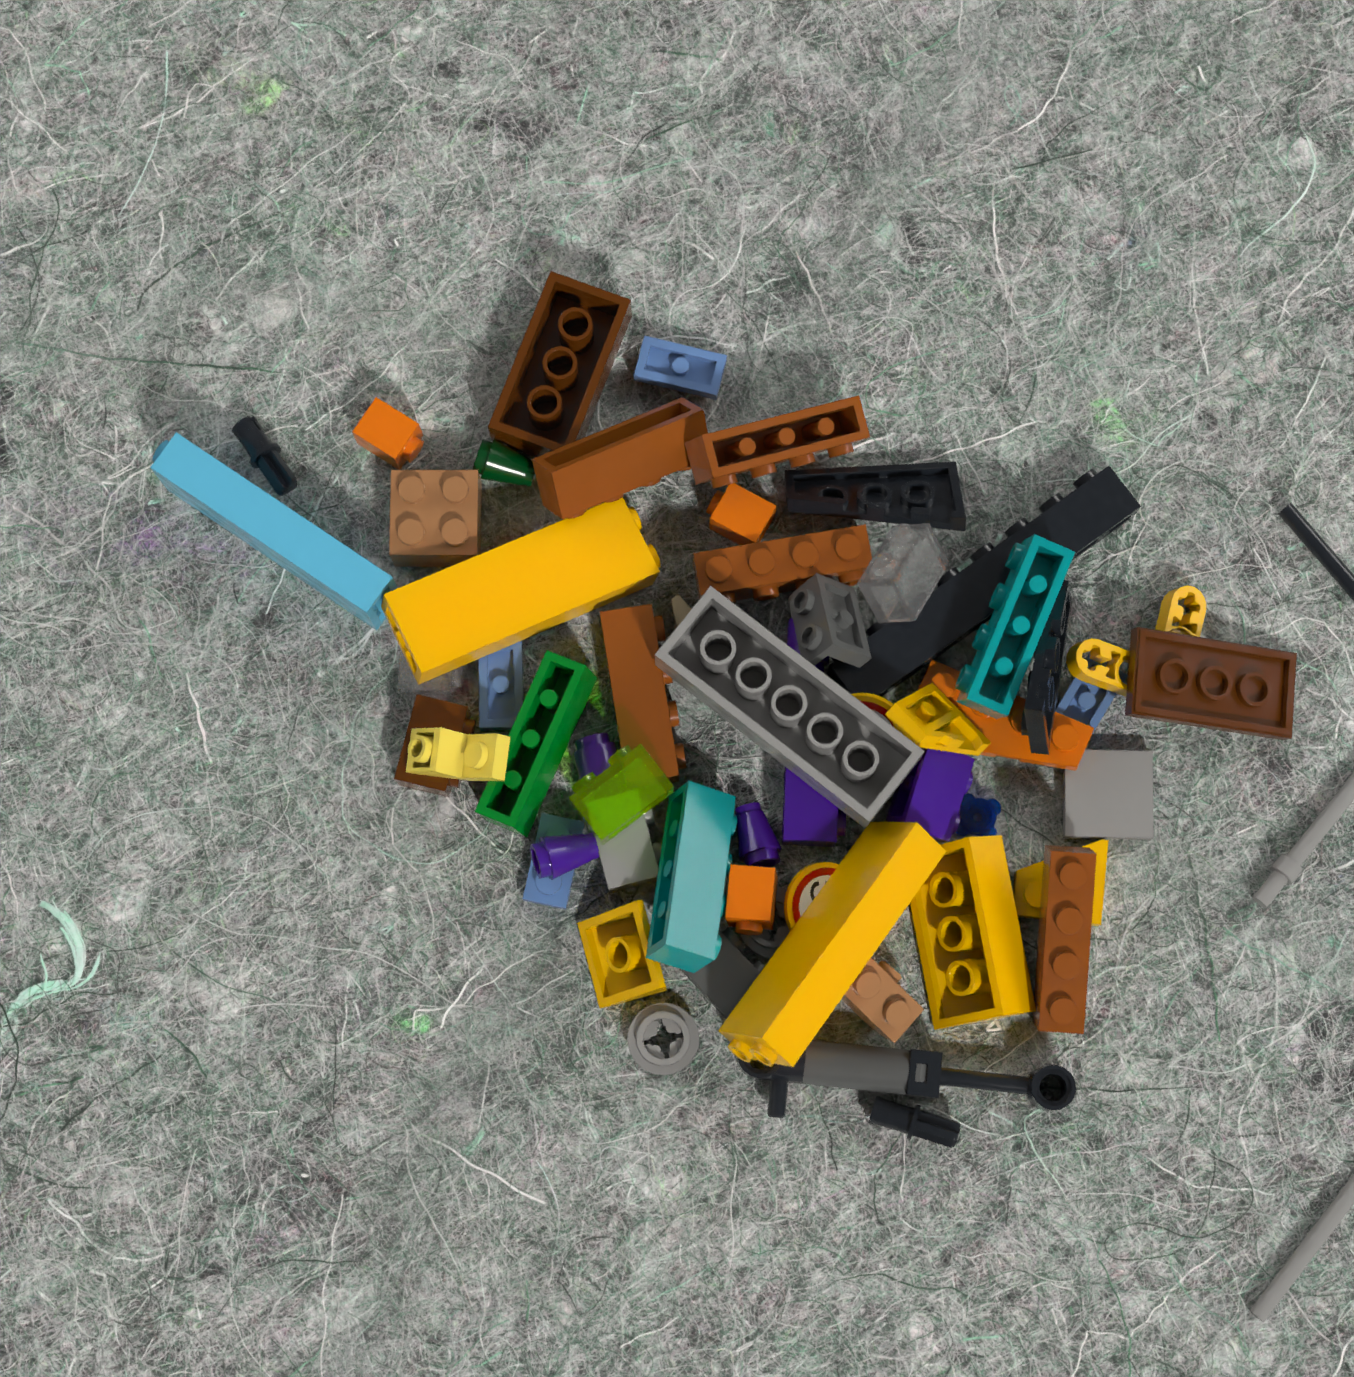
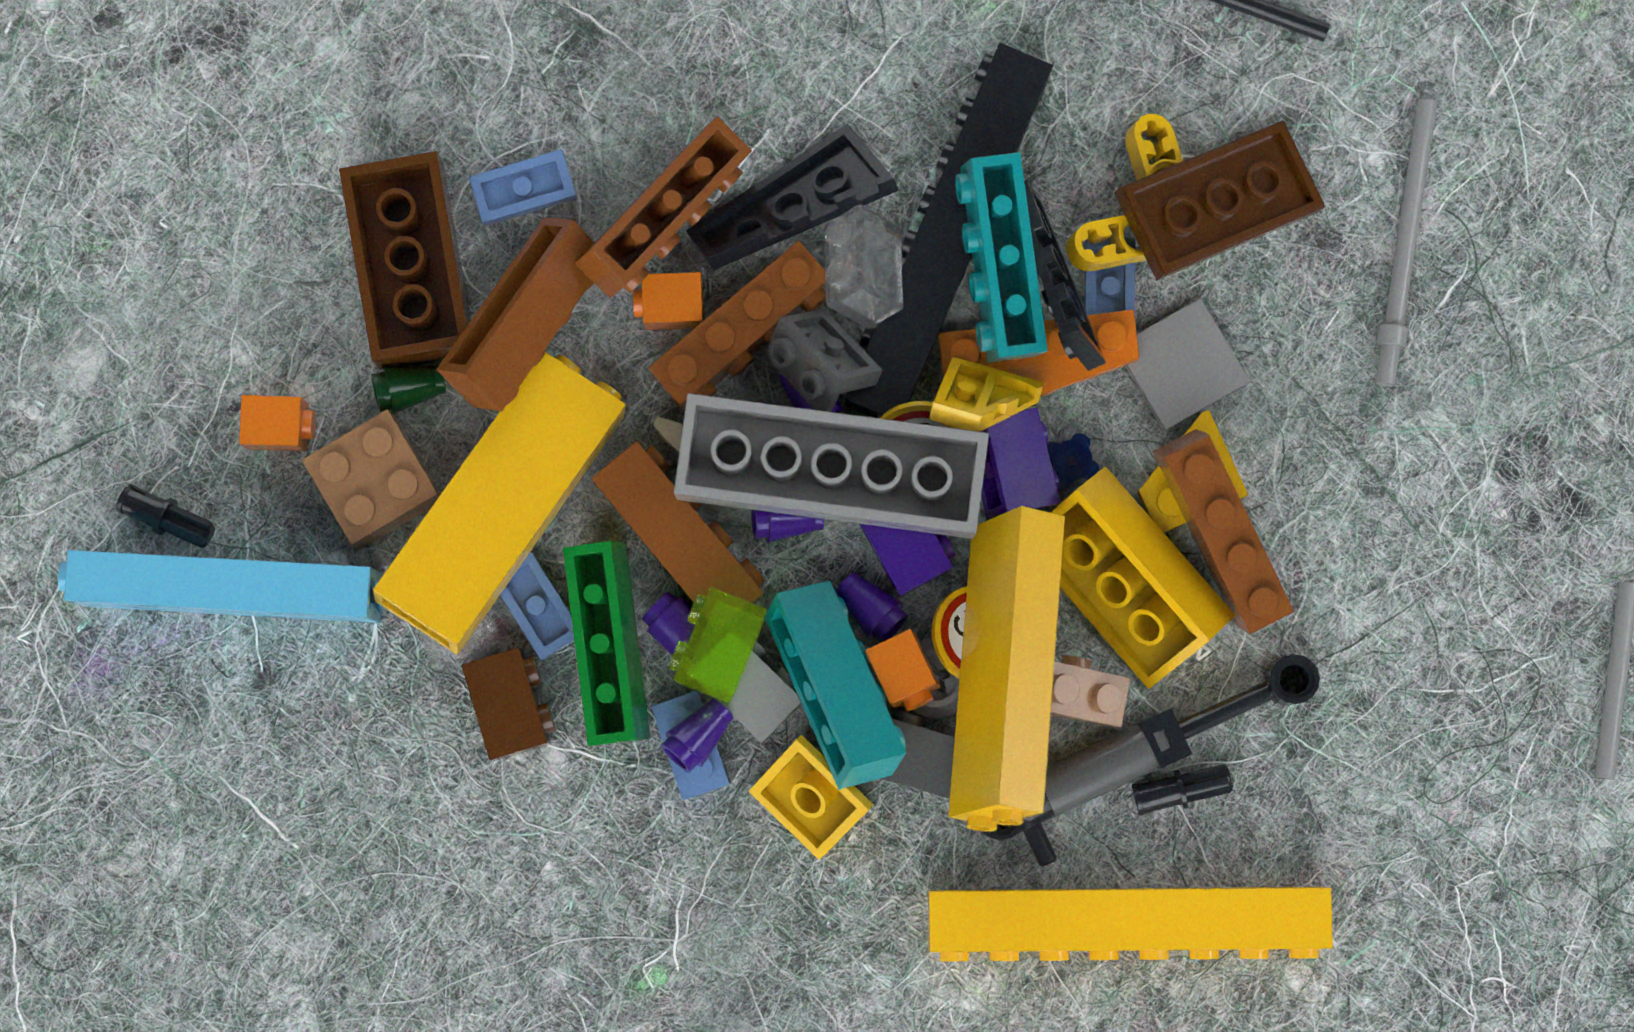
camera: 30 degrees left, 5 degrees up
light yellow slope [406,727,510,781] -> none
light grey gear [628,1003,699,1075] -> none
none -> dark purple cone [751,510,824,543]
none -> yellow brick [928,886,1333,962]

